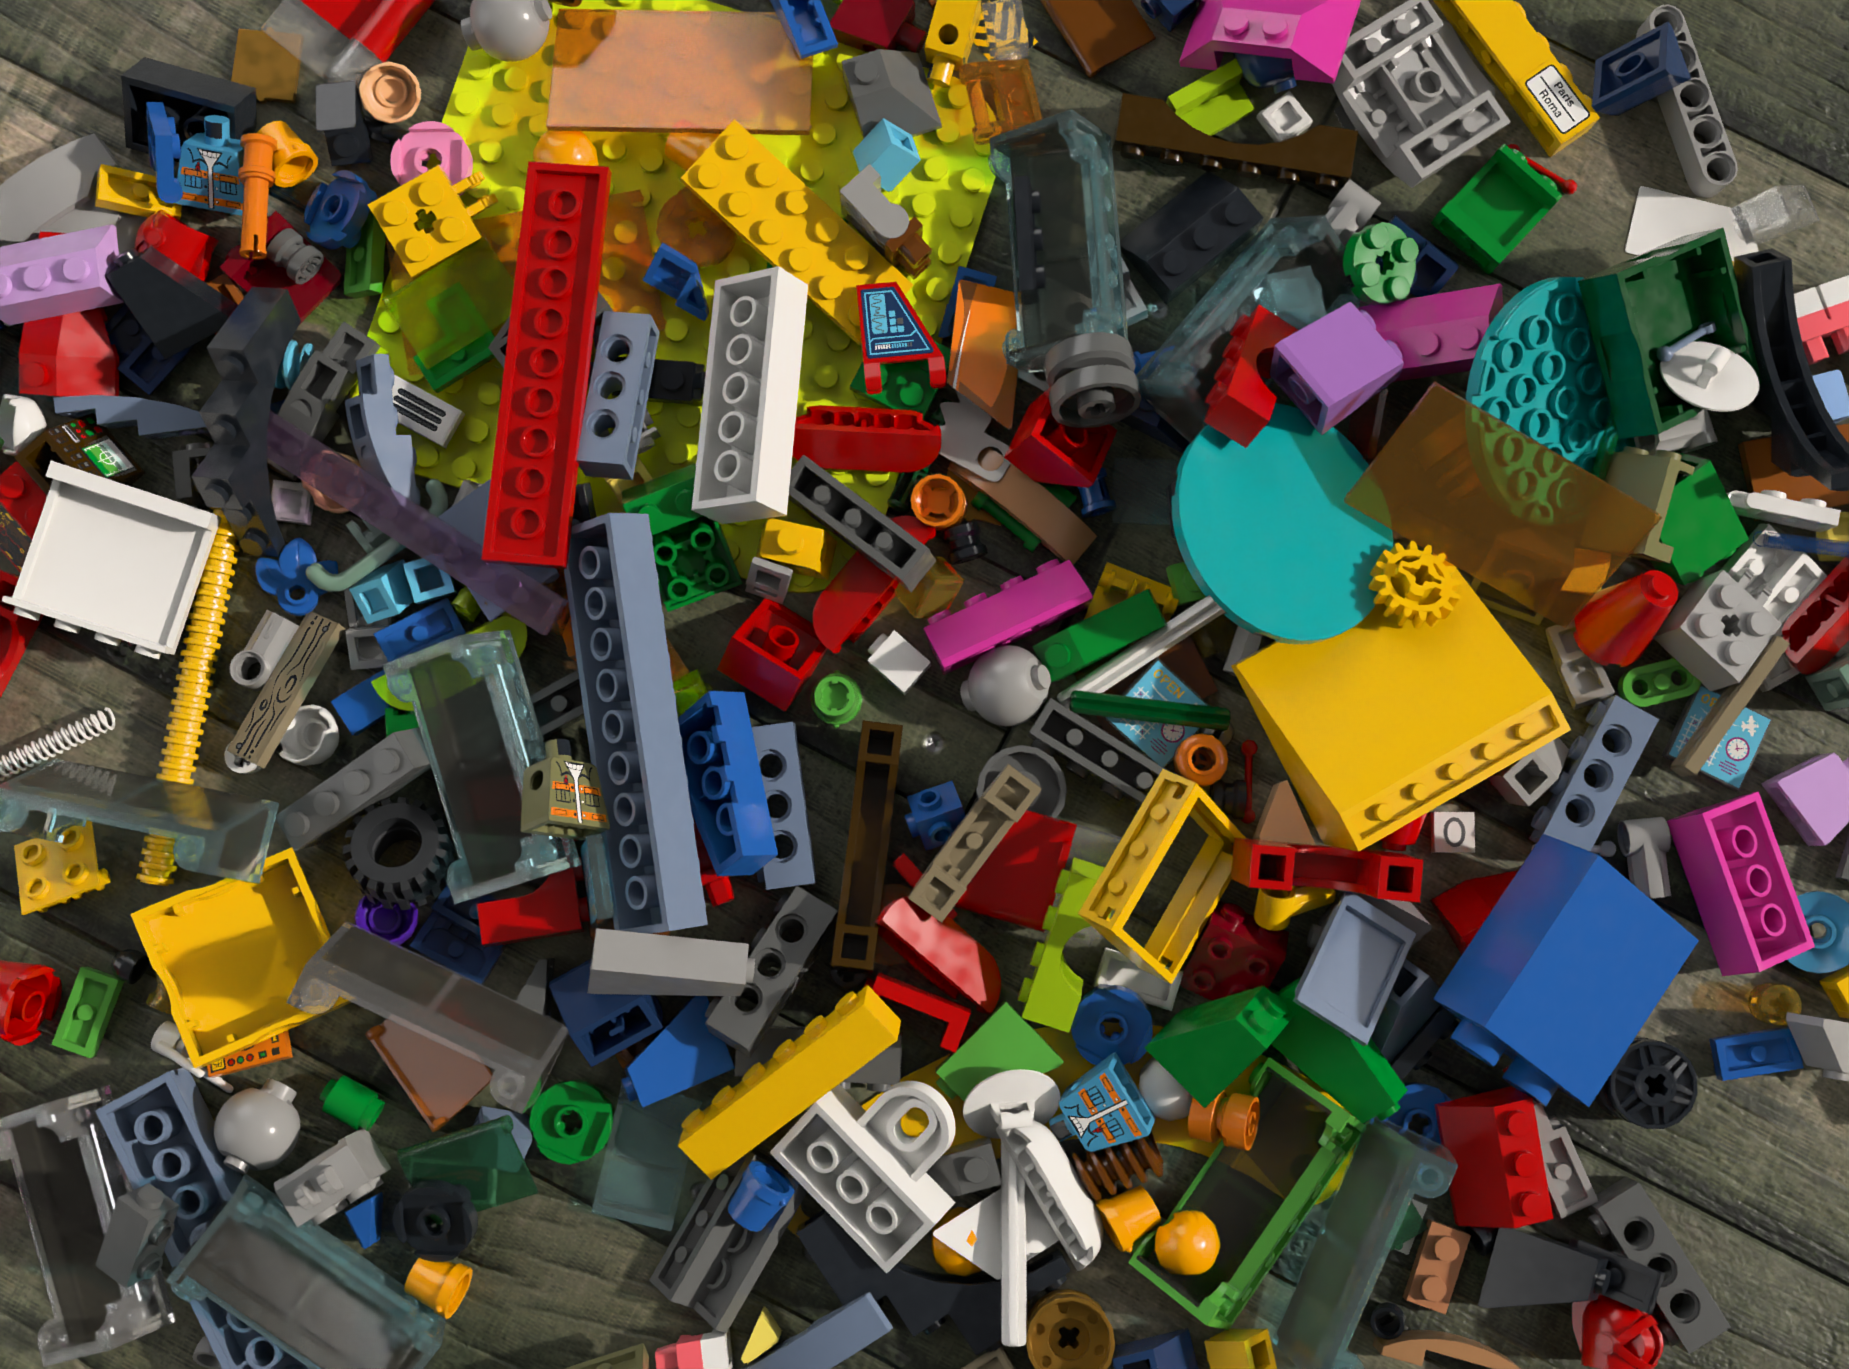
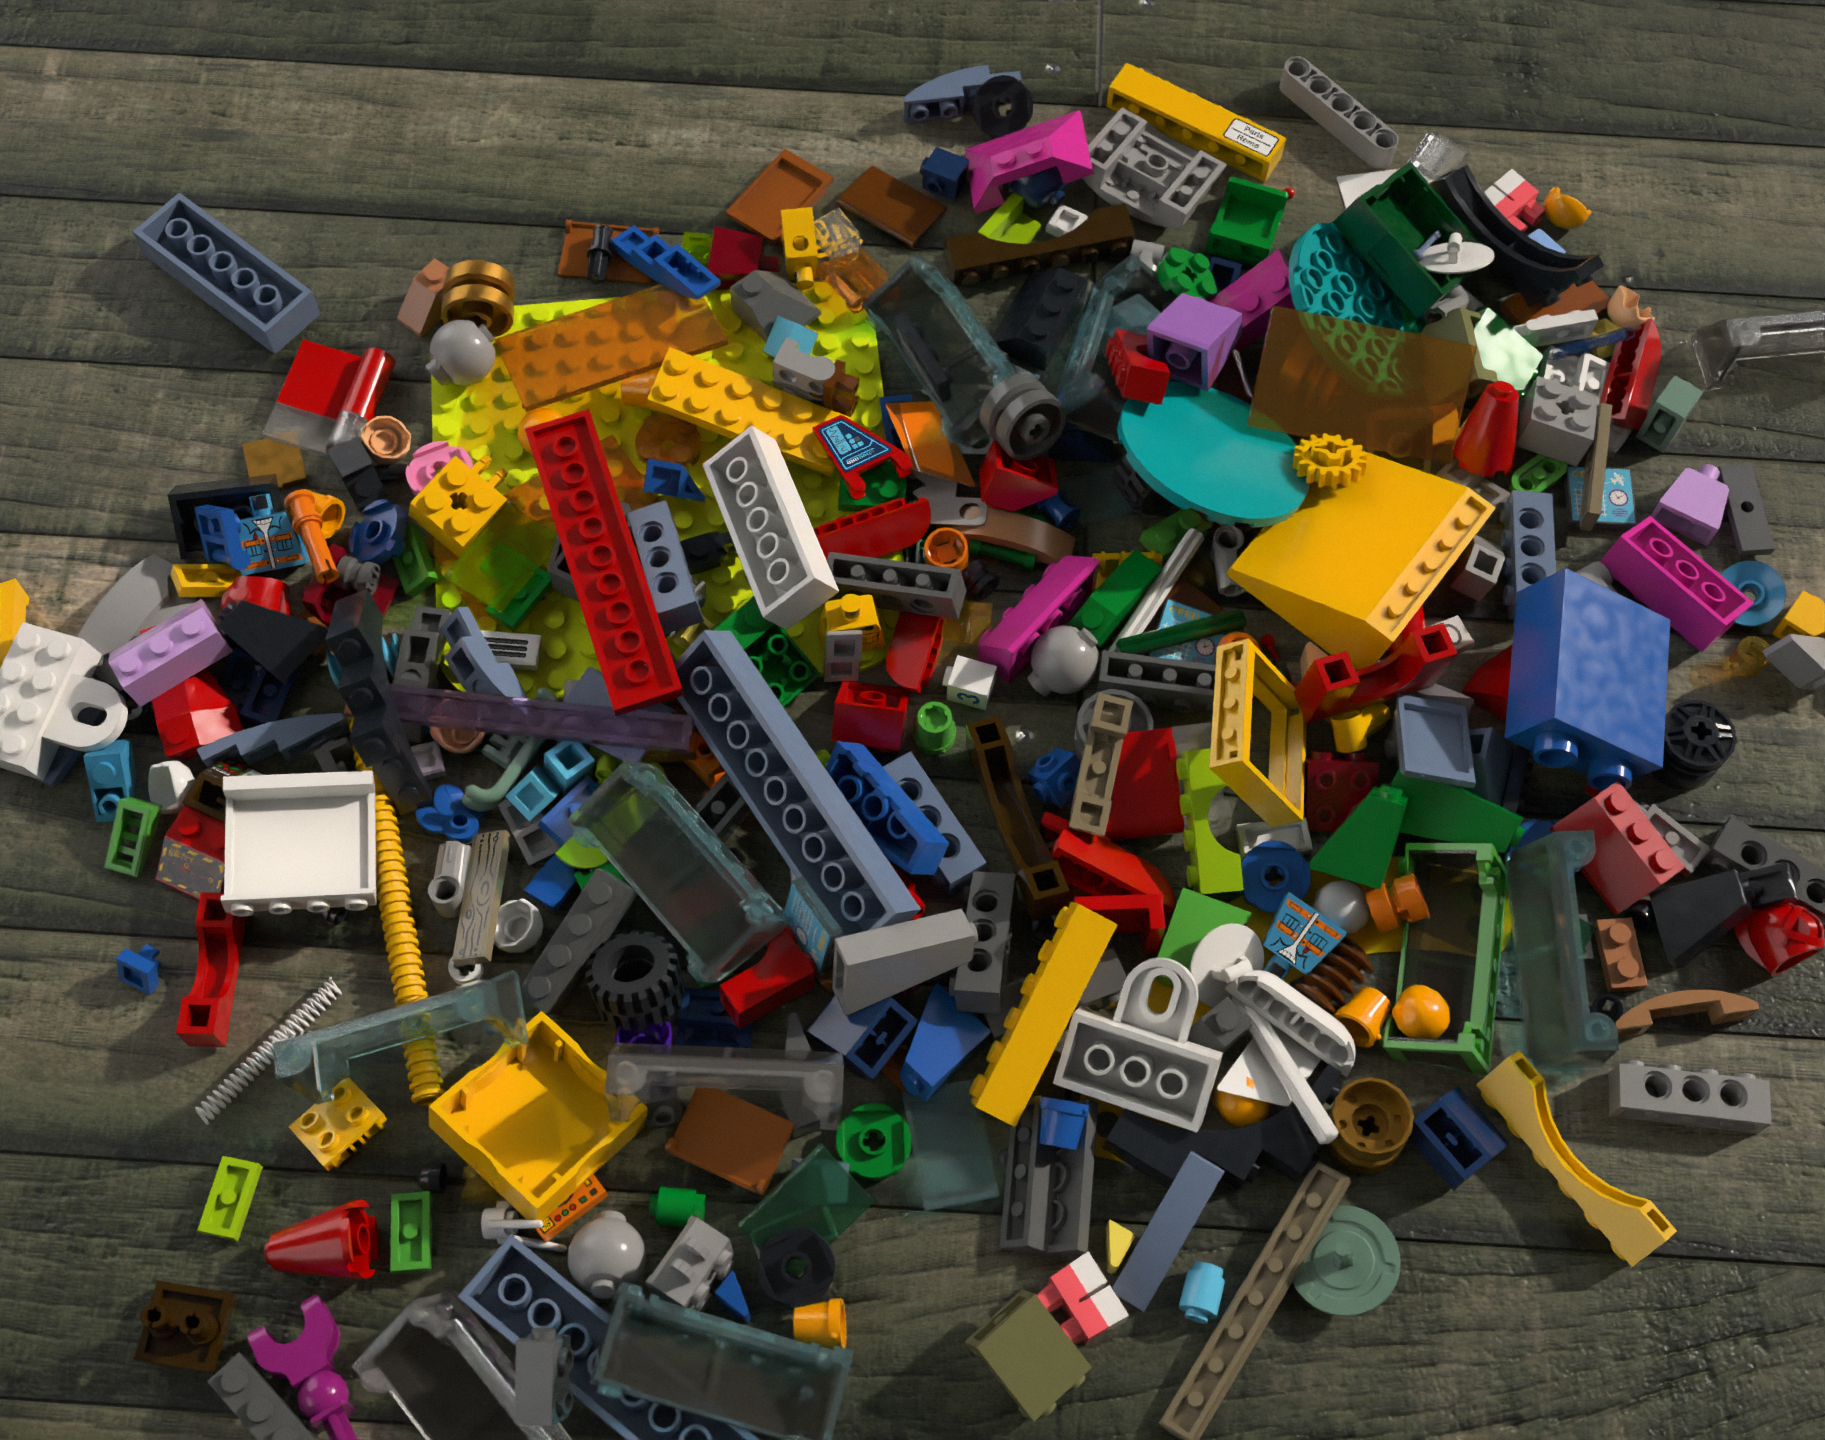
camera: 30 degrees left, 20 degrees down
olive torso [521,739,610,840] -> none
dark blue slope [1592,22,1691,116] -> none
blue plate [1709,1026,1804,1081] -> none

